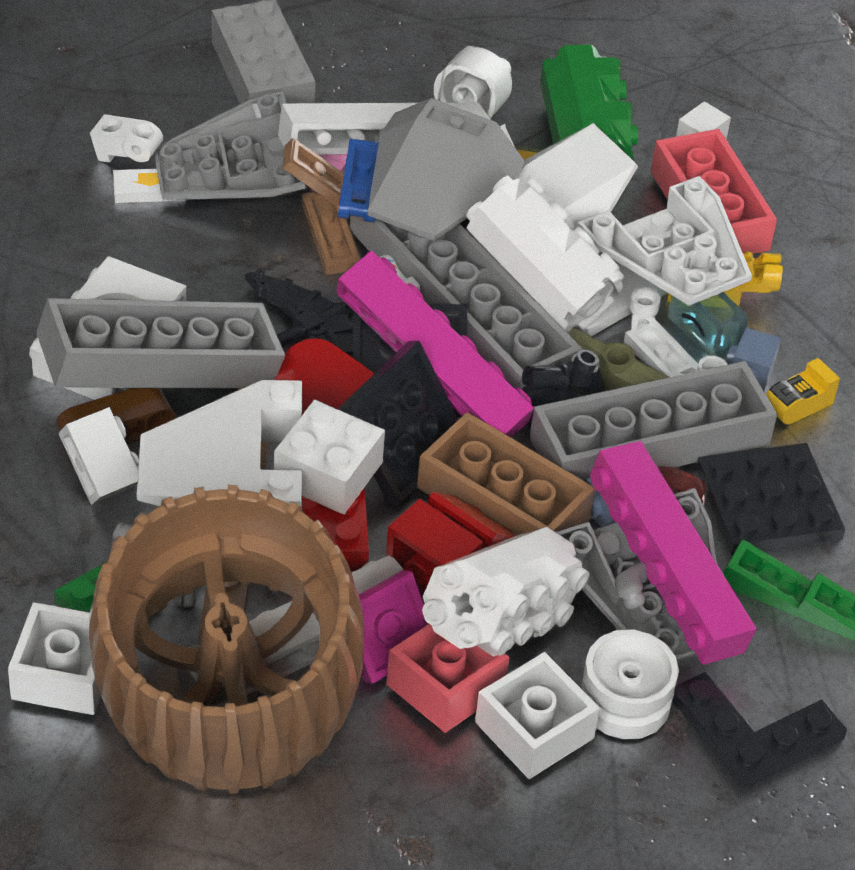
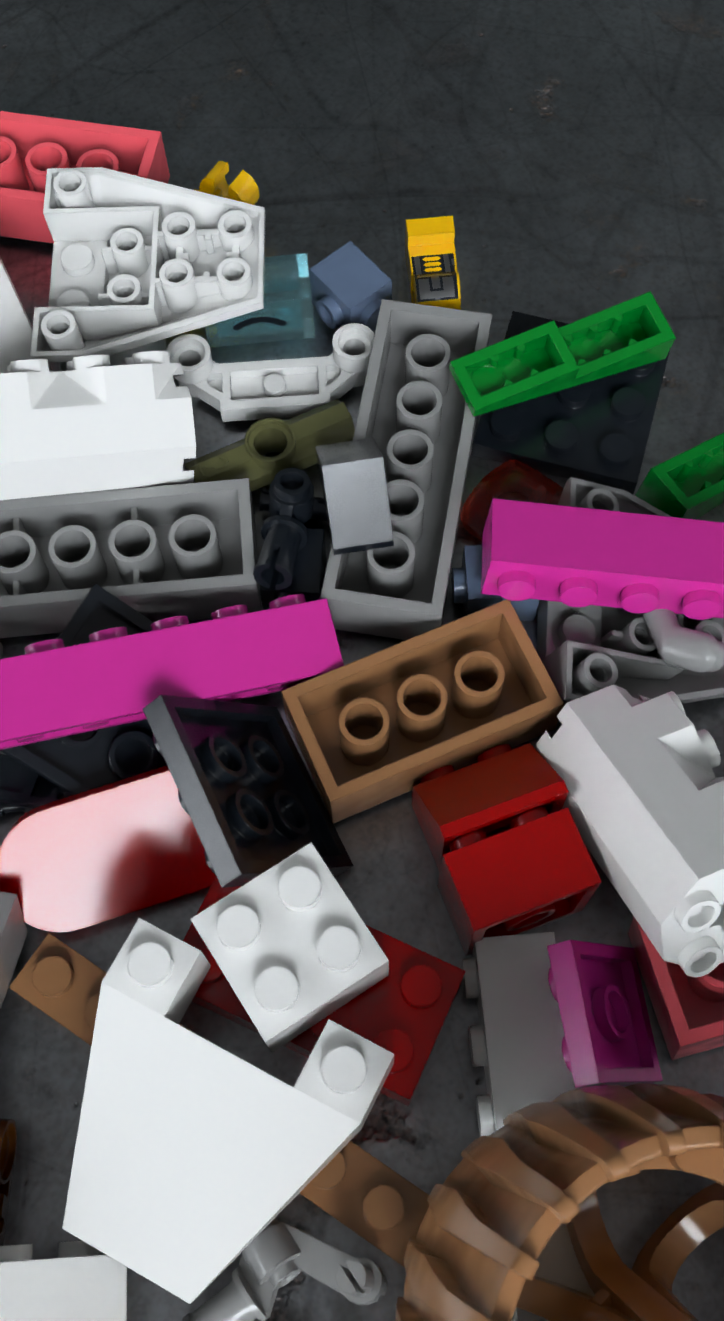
camera: 55 degrees left, 20 degrees up
none -> slope [315,437,394,555]
none -> green slope [449,291,676,417]

